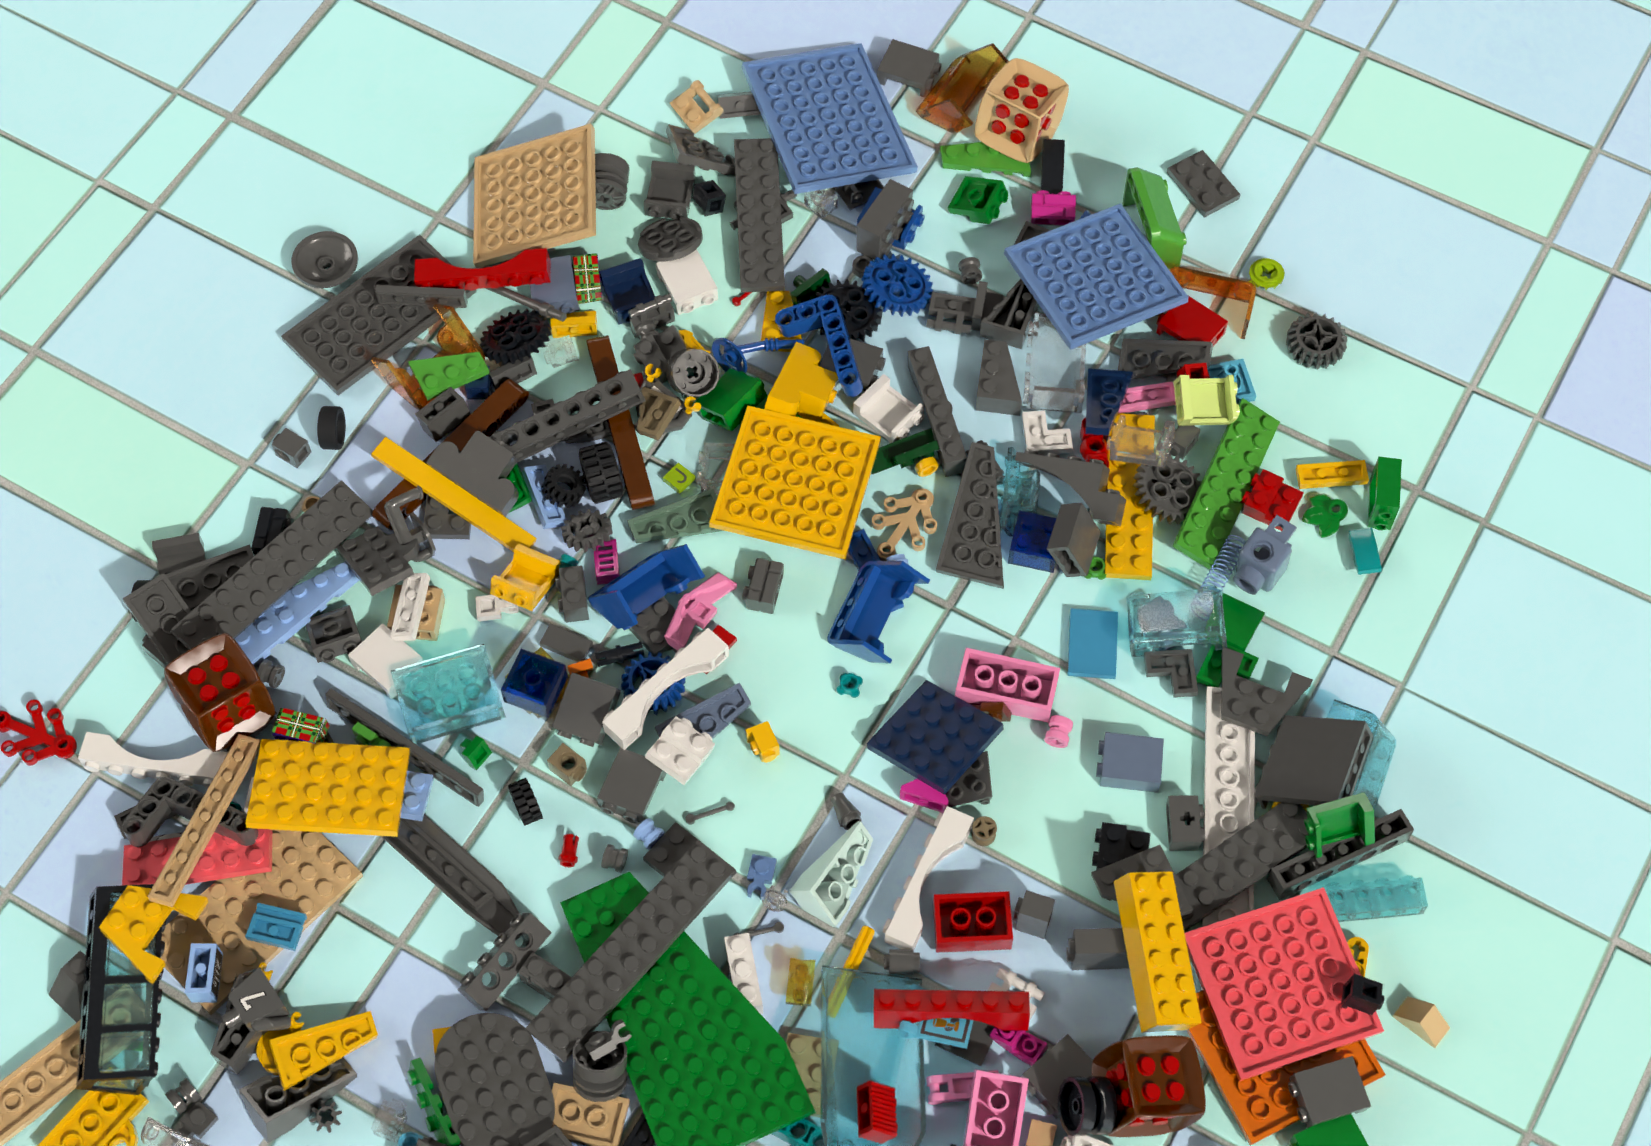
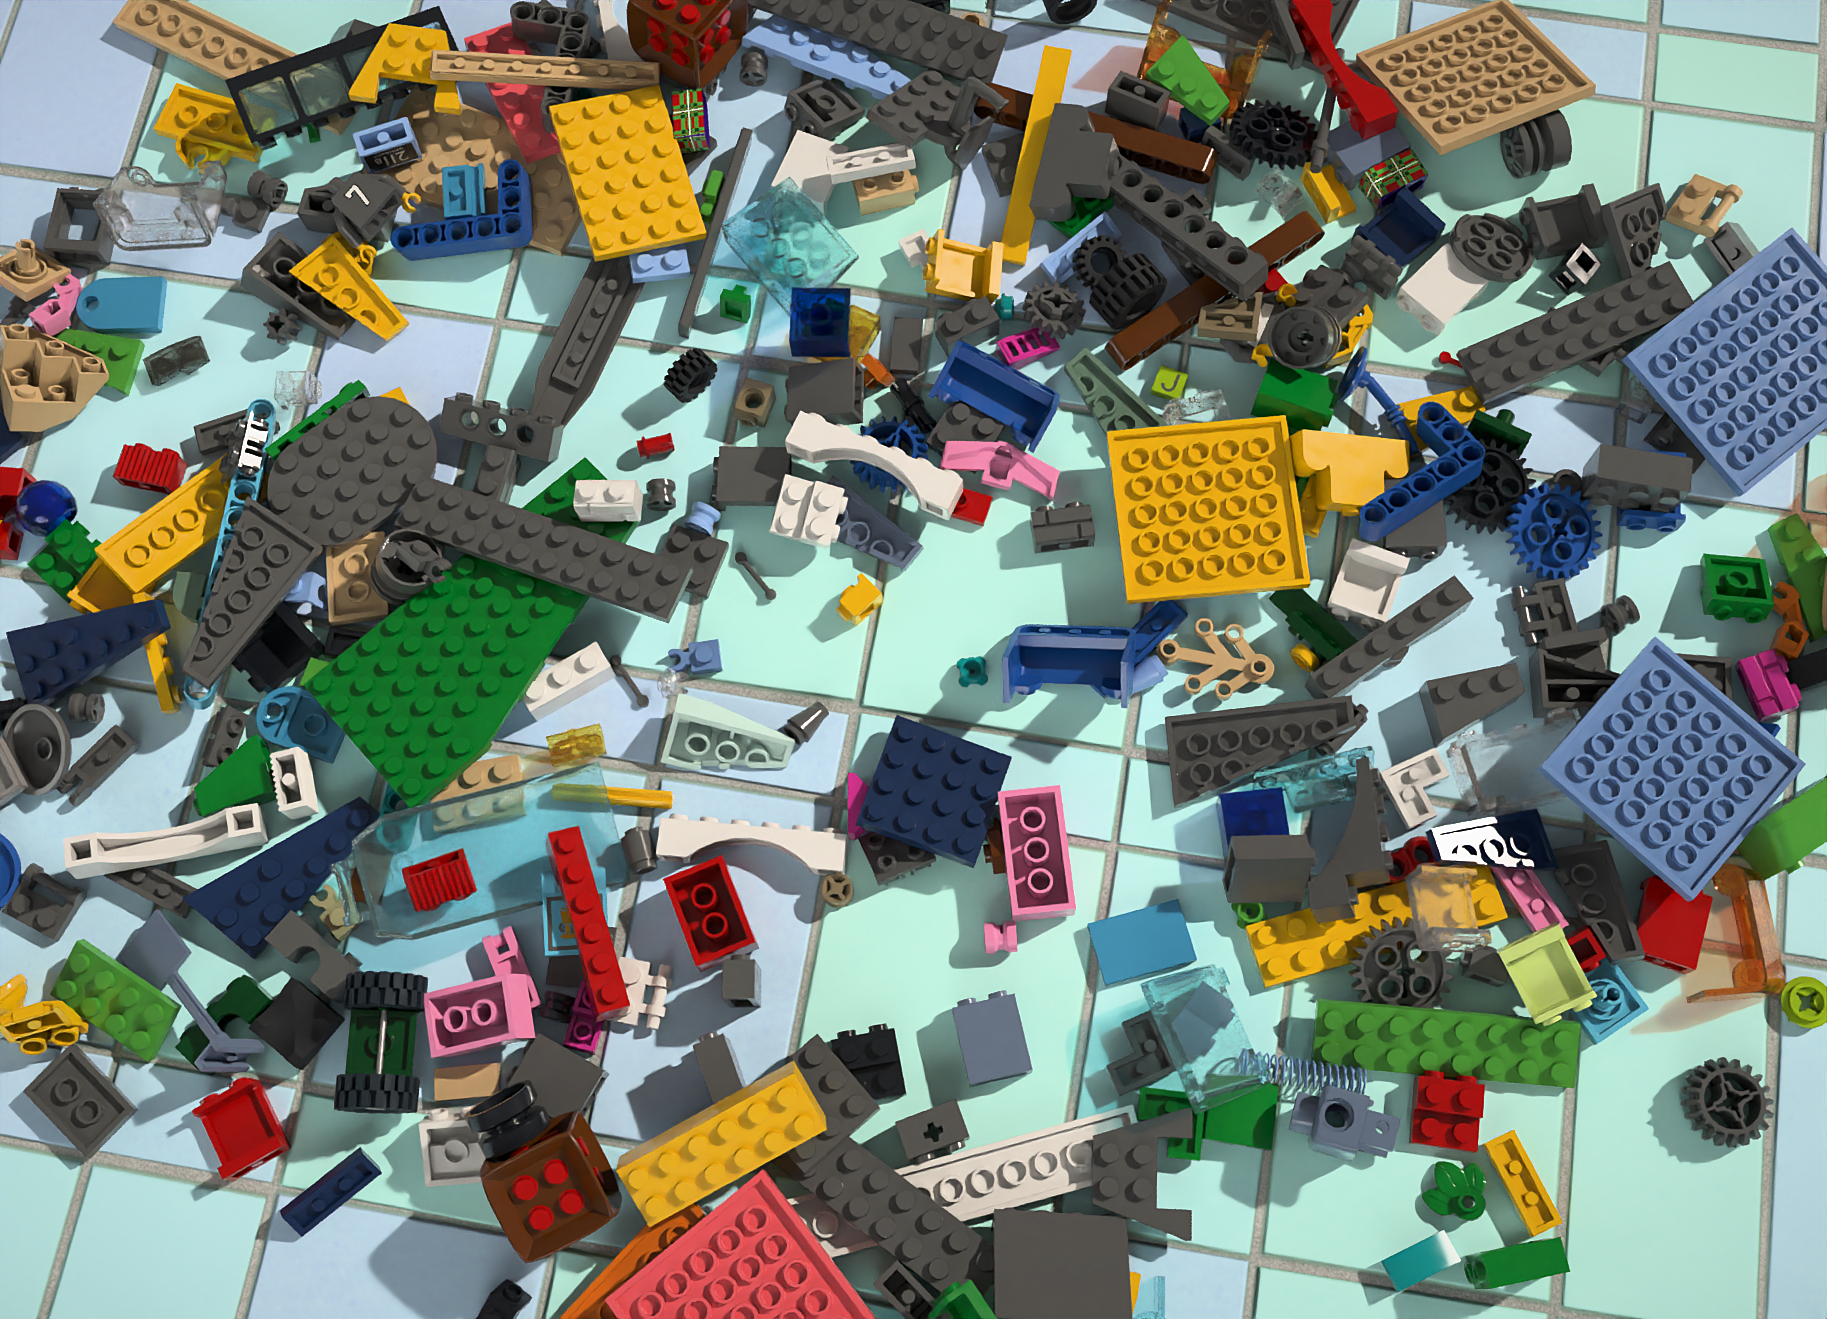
camera: 75 degrees right, 10 degrees up
none -> blue beam [390,159,533,261]
none -> black wheel [538,990,576,1024]
none -> white brick [573,480,643,522]
none -> orange piece [1769,581,1810,662]

